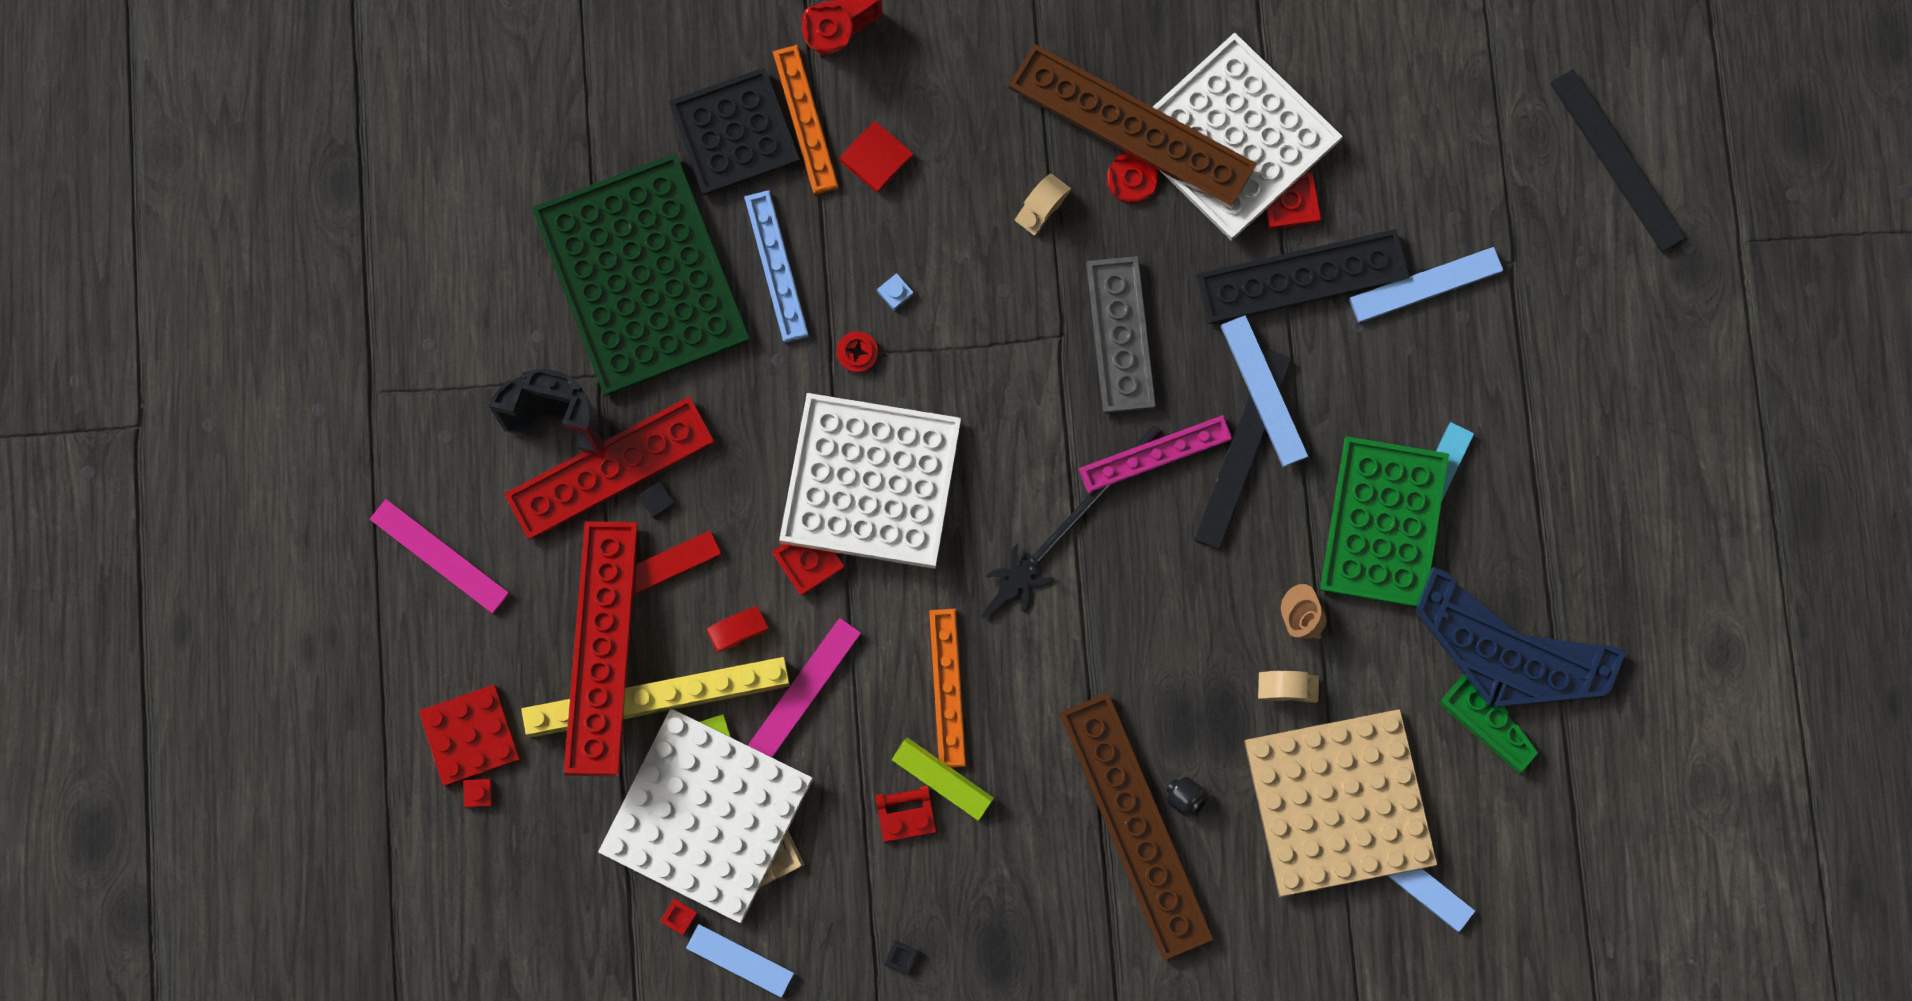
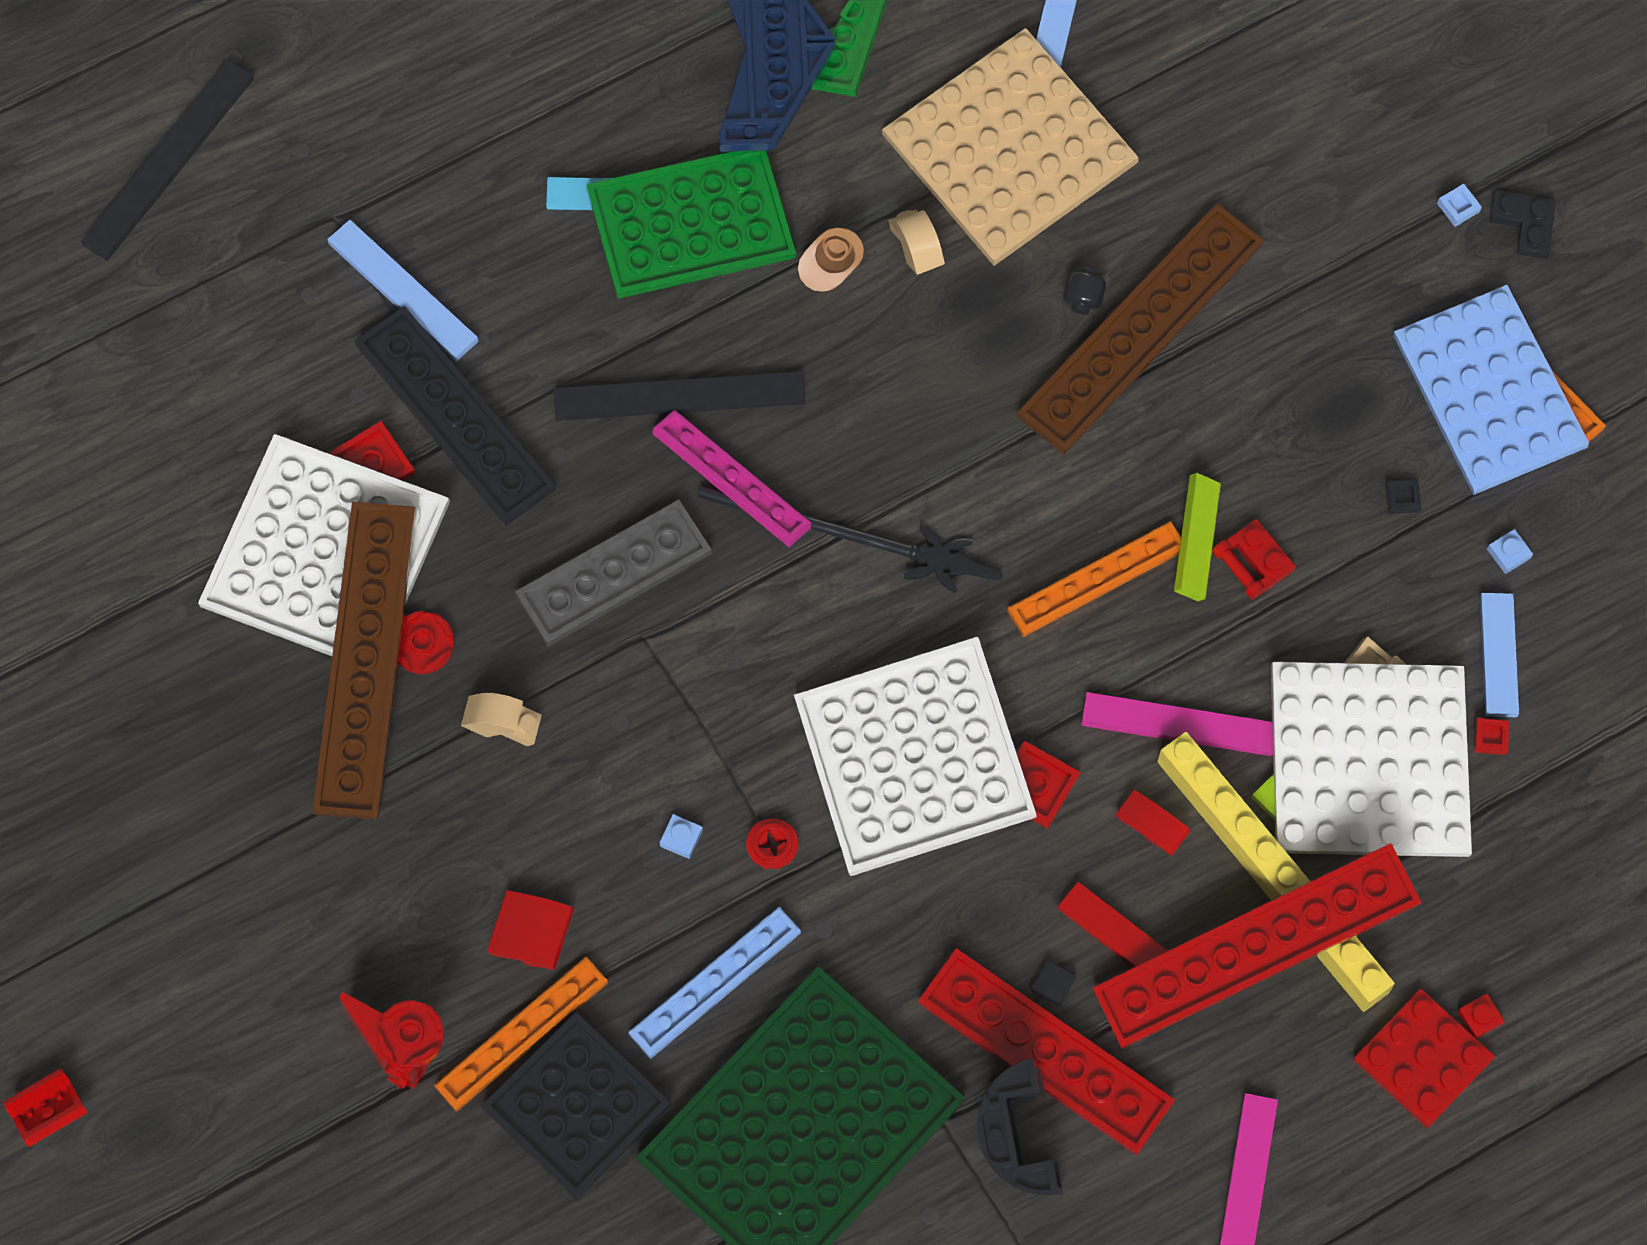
camera: 115 degrees left, 10 degrees down
light blue tile [1221,315,1308,468] -> none

